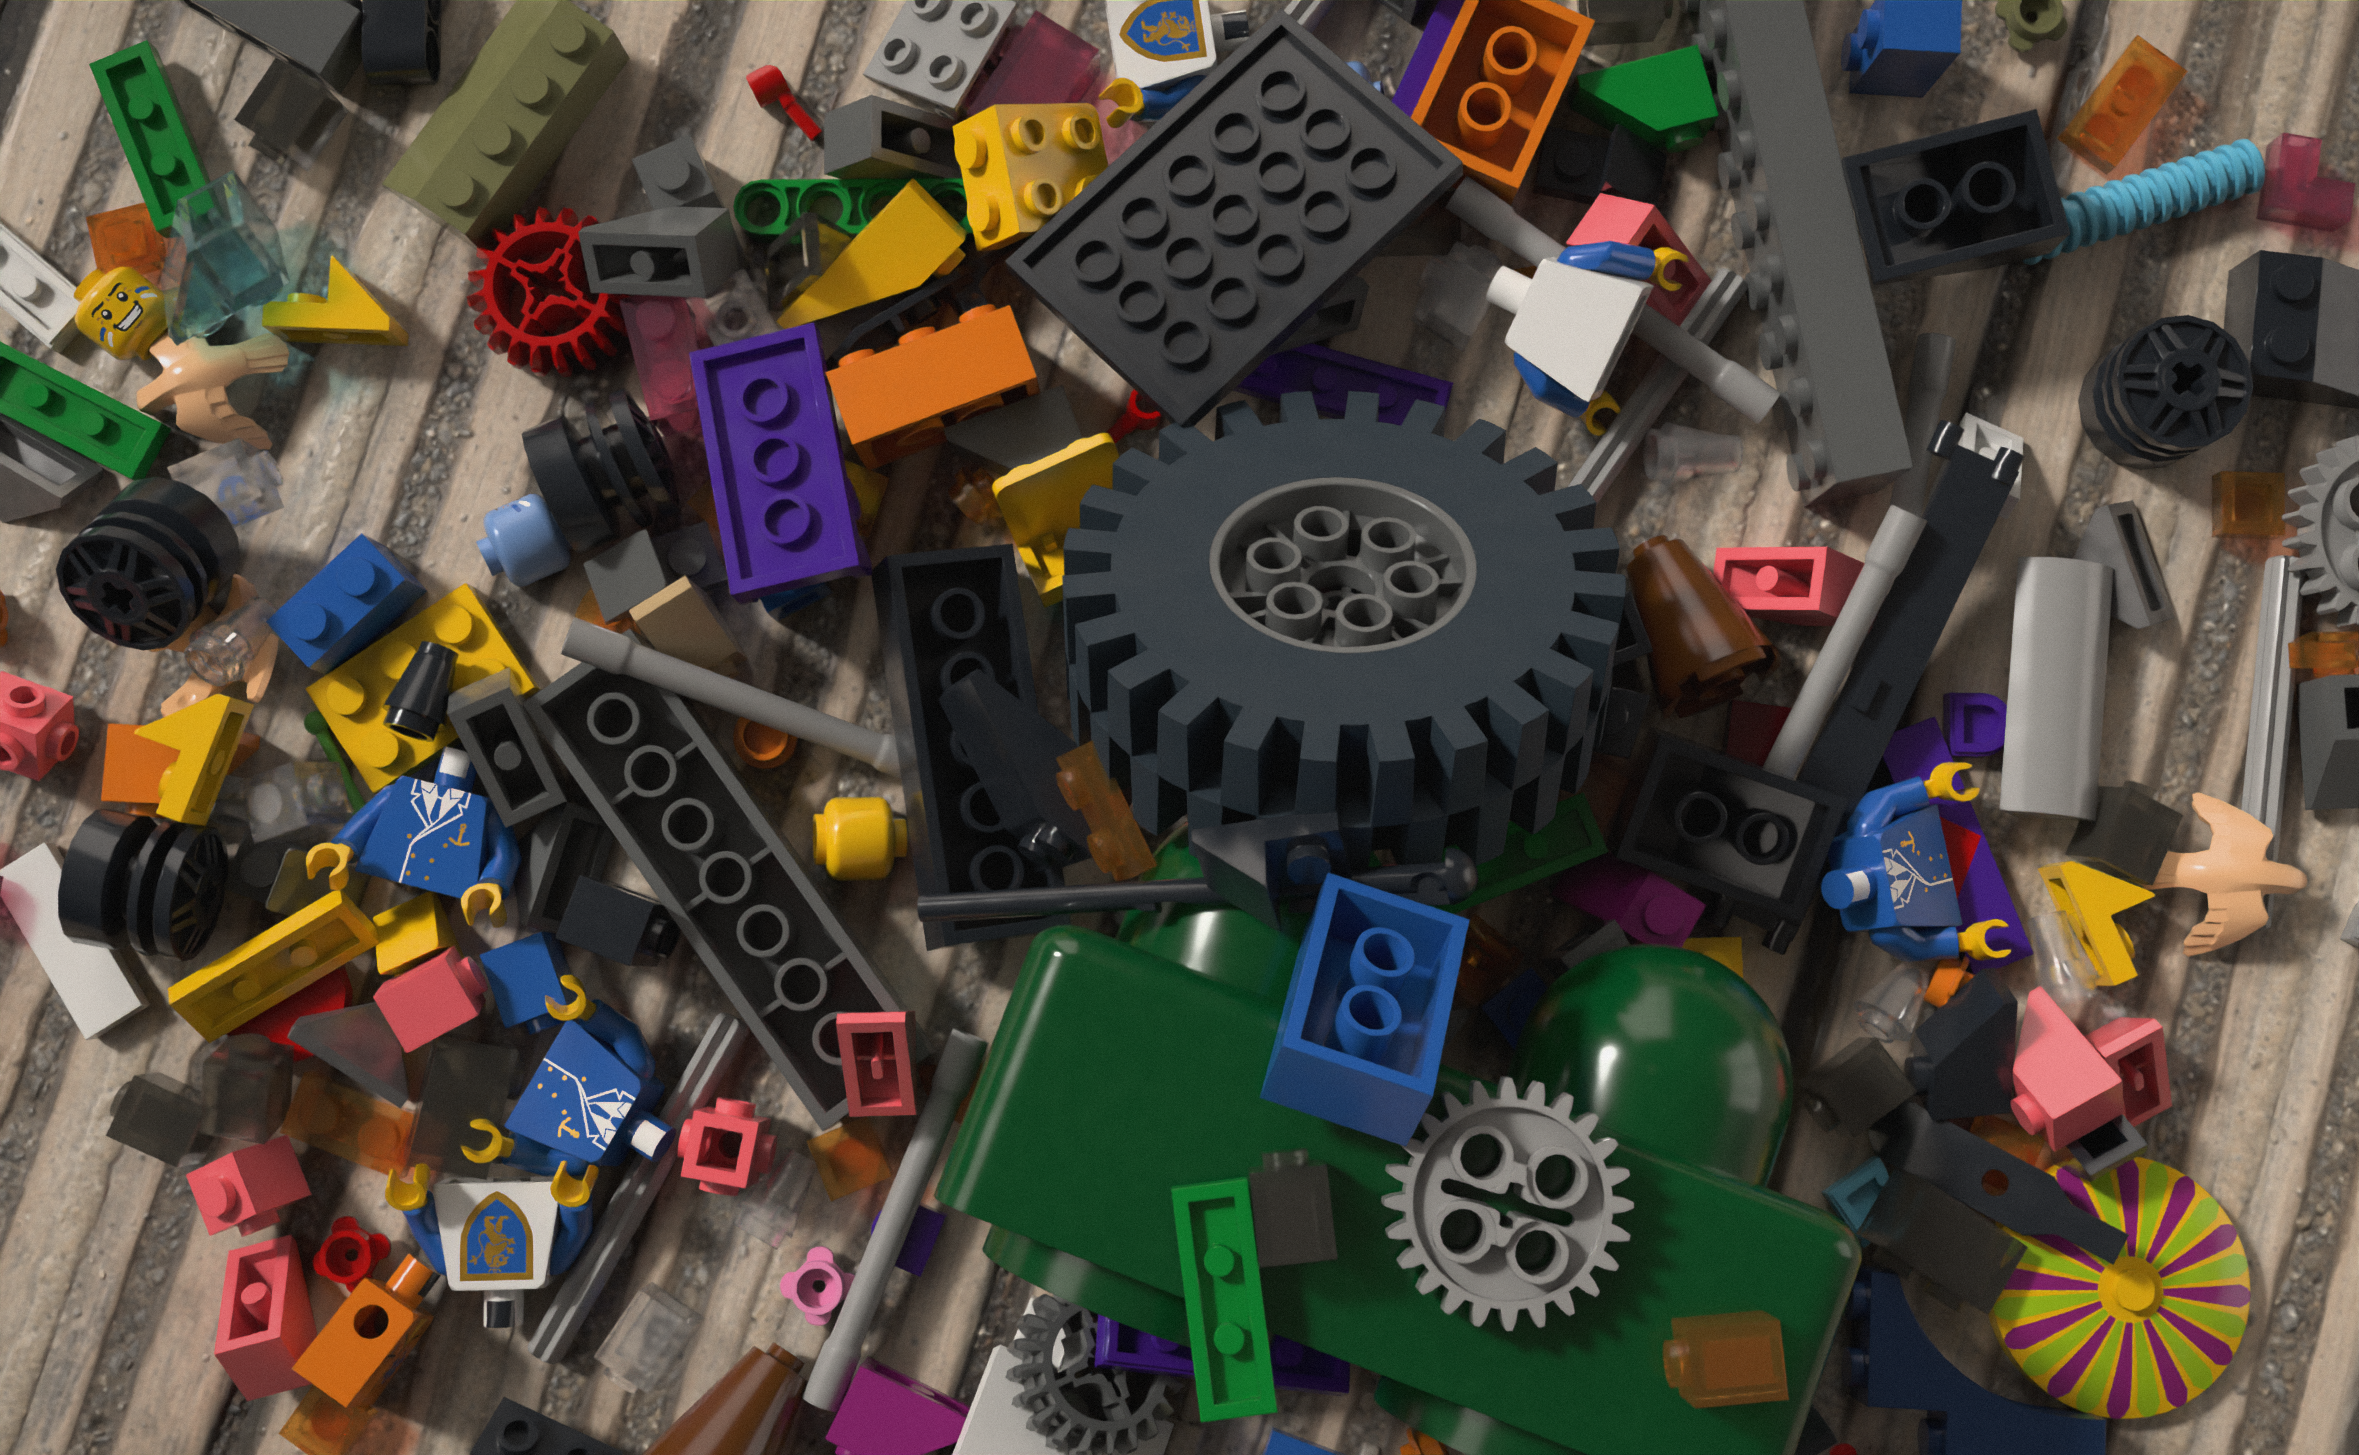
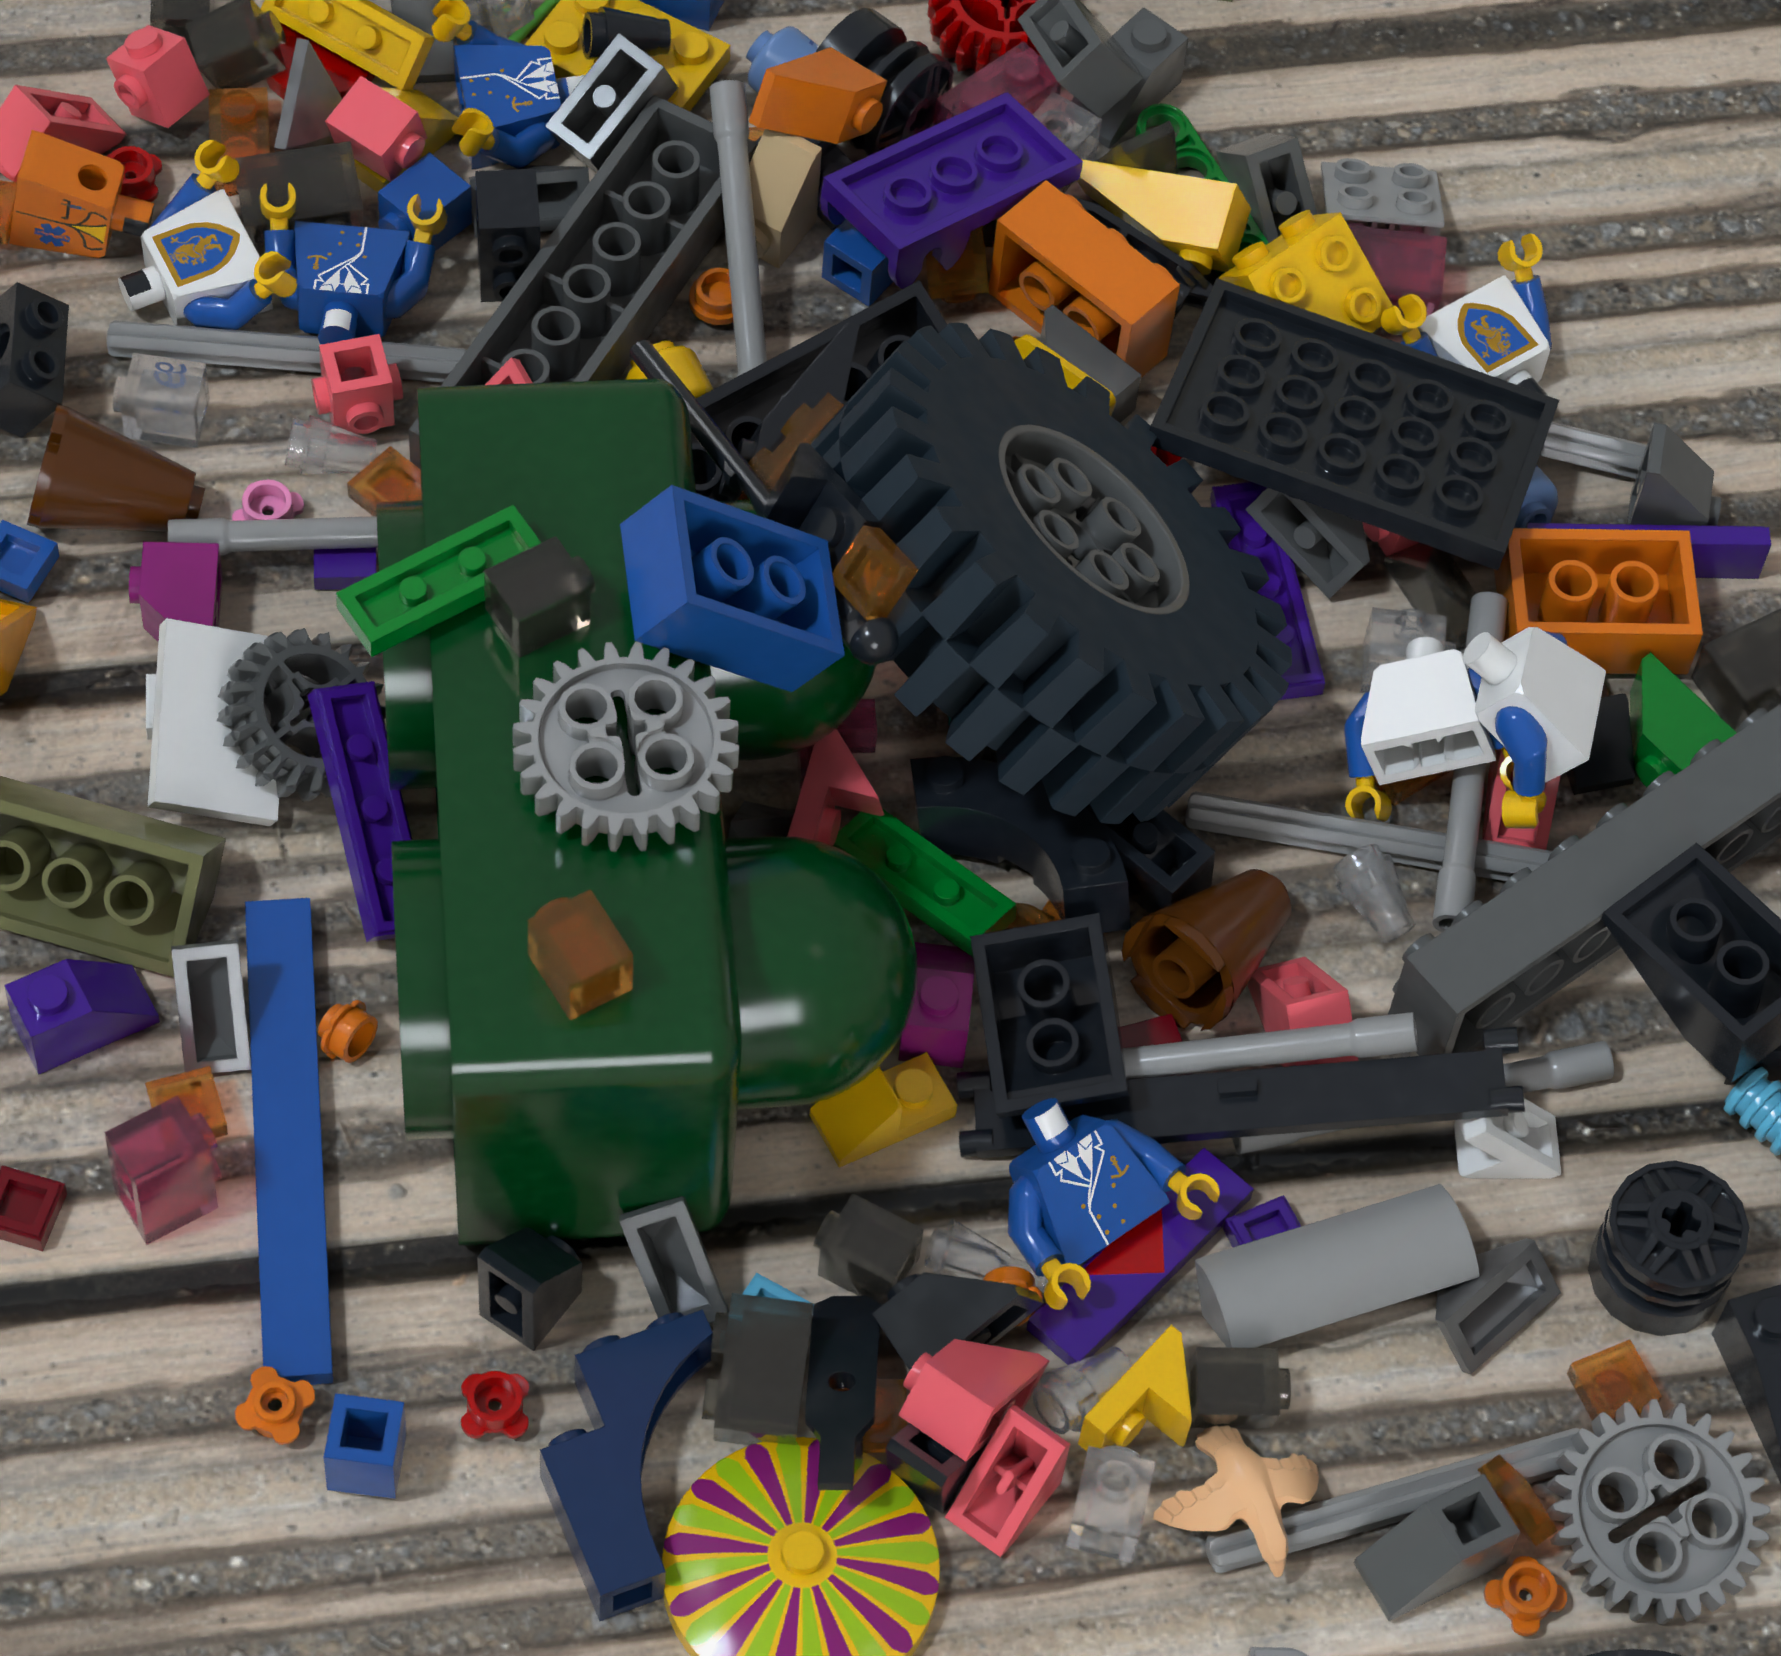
camera: 60 degrees right, 25 degrees down
red hand [746,65,823,142] -> none
none -> orange slope [748,47,887,144]
none -> clear orange plate [832,525,919,621]
none -> clear brick [1065,1445,1156,1563]
none -> white torso [1463,627,1606,829]

